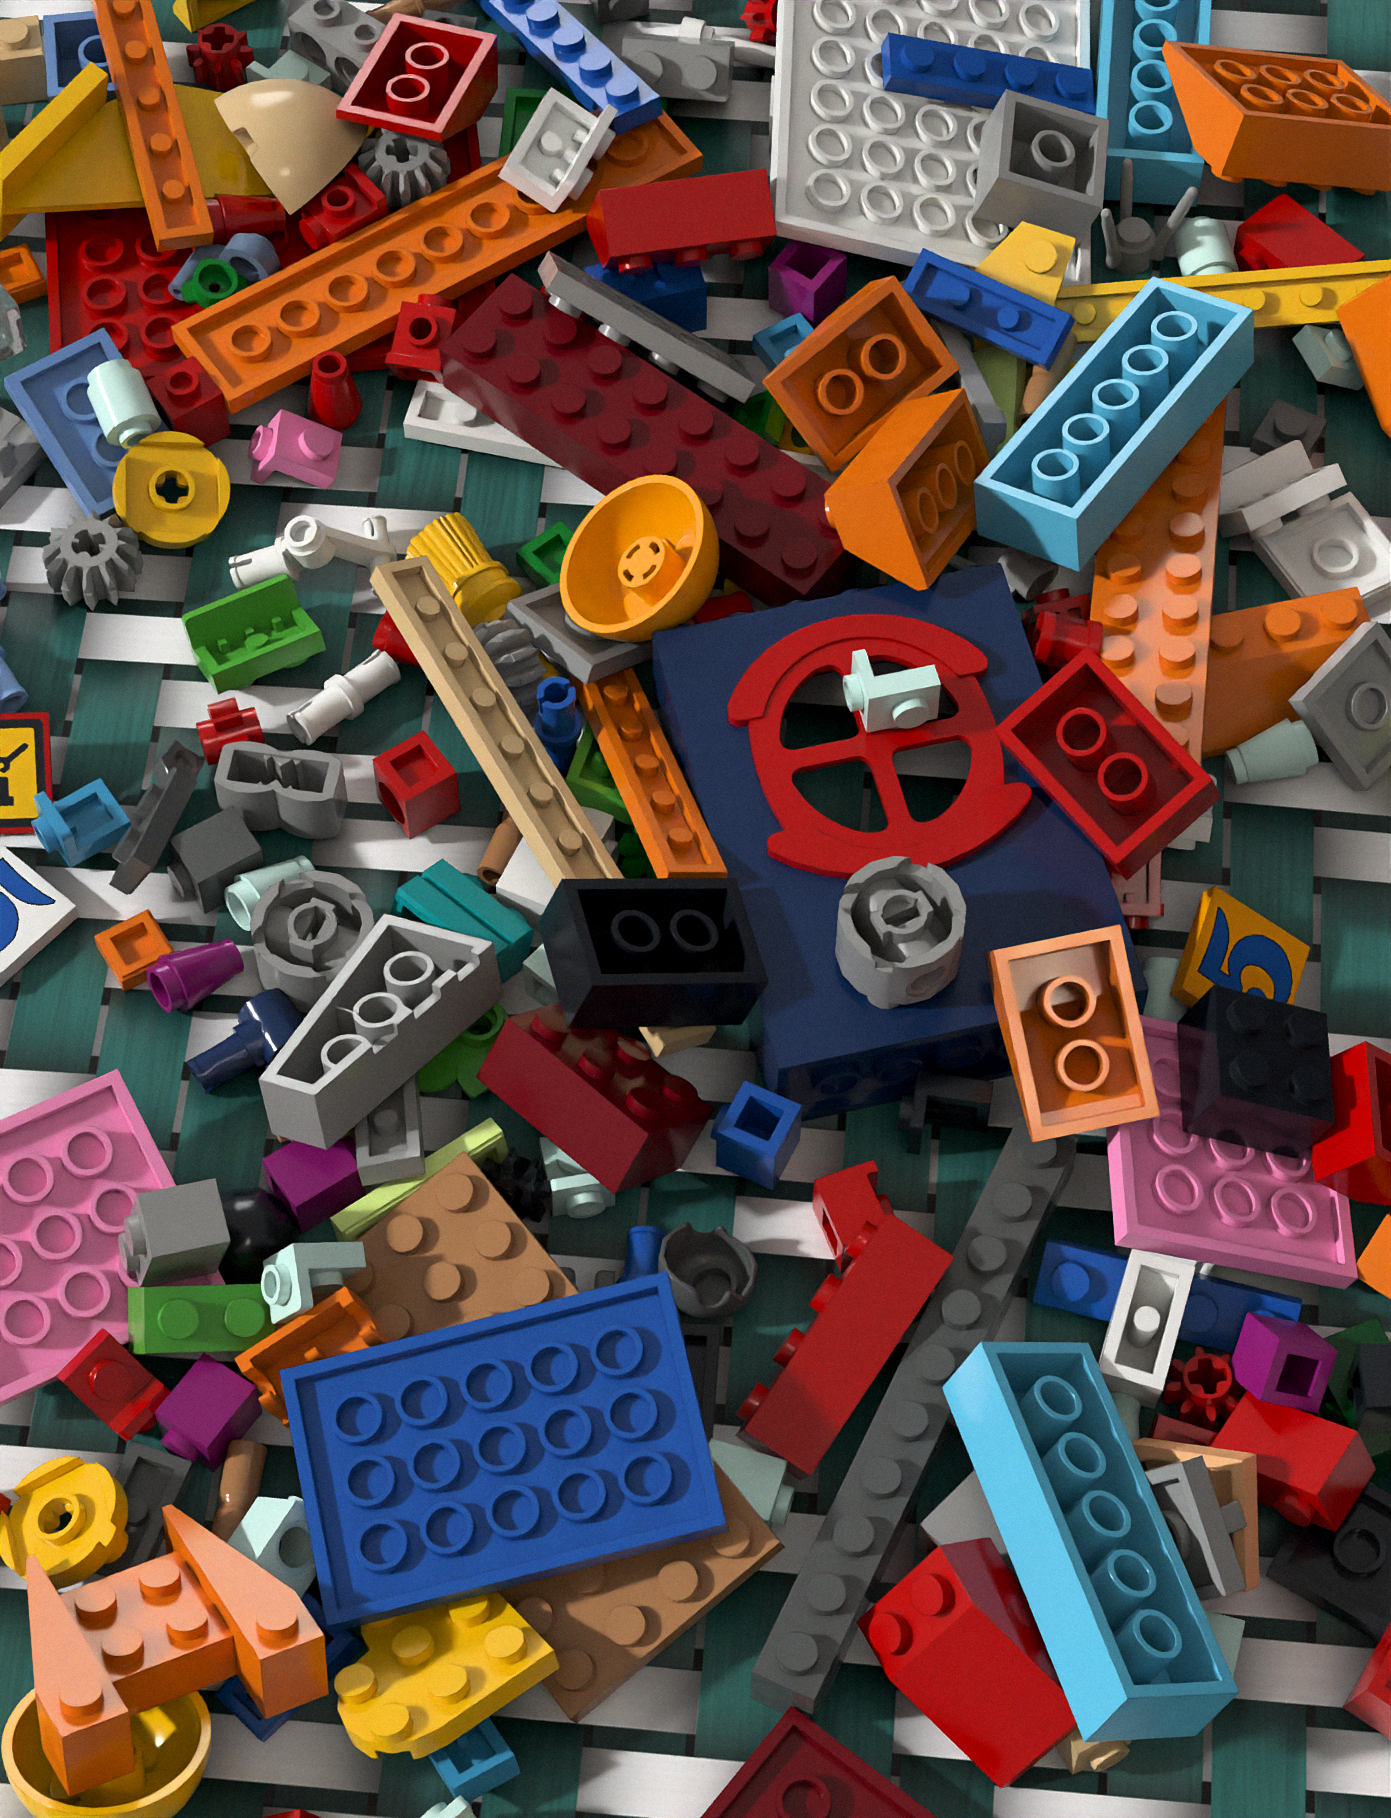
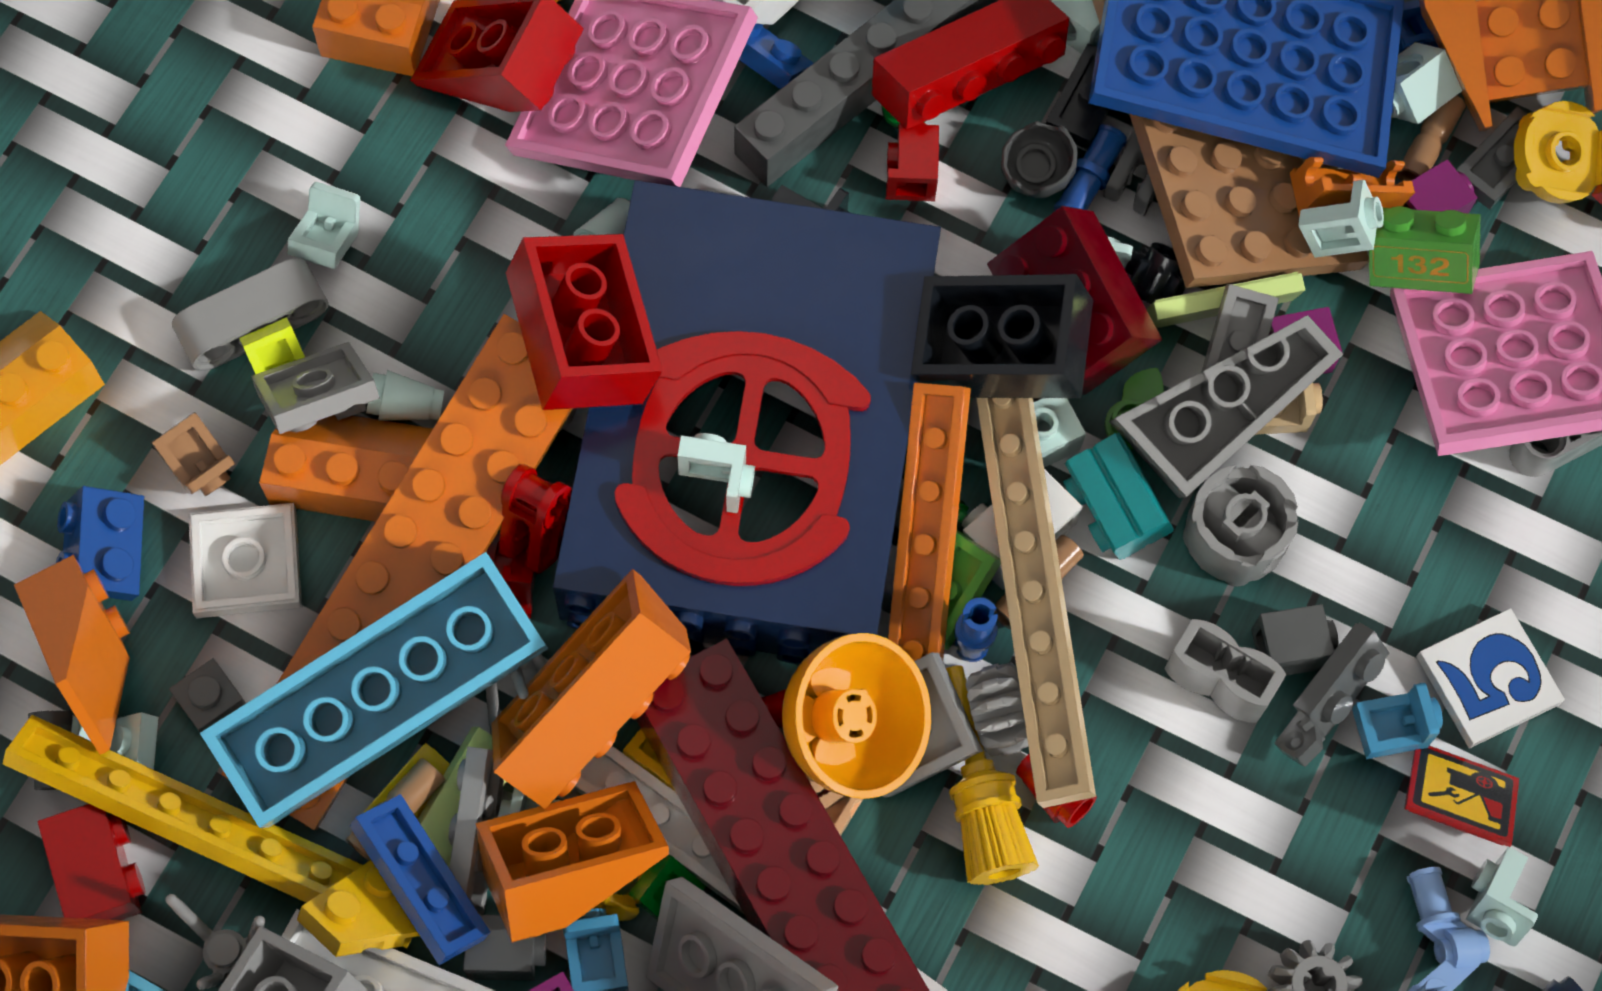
camera: 160 degrees left, 10 degrees up
red bracket [56,1328,171,1441] -> none
orange tile [94,909,175,992] -> none
light grey brick [118,1178,231,1287] -> none
magenta cone [147,938,244,1013] -> none
bright green bracket [181,573,326,695] -> none
dark blue pin [187,988,304,1095] -> none
red gear [196,697,265,766] -> none
black hair [218,1187,299,1285] -> none
light aqua cone [224,855,315,931] -> none
white pin [229,515,397,597] -> none
white pin [286,649,401,745] -> none
red brick [372,730,460,839] -> none
green plate [516,520,574,589] -> none
blue brick [710,1080,802,1190] -> none
light grey brick [835,856,966,1009] -> none
orange slope [984,924,1160,1142] -> none
light orange tile [1170,886,1310,1008] -> none
light aqua brick [1172,216,1239,277] -> none
black brick [1177,985,1335,1159] -> none
white bracket [1218,440,1347,540] -> none

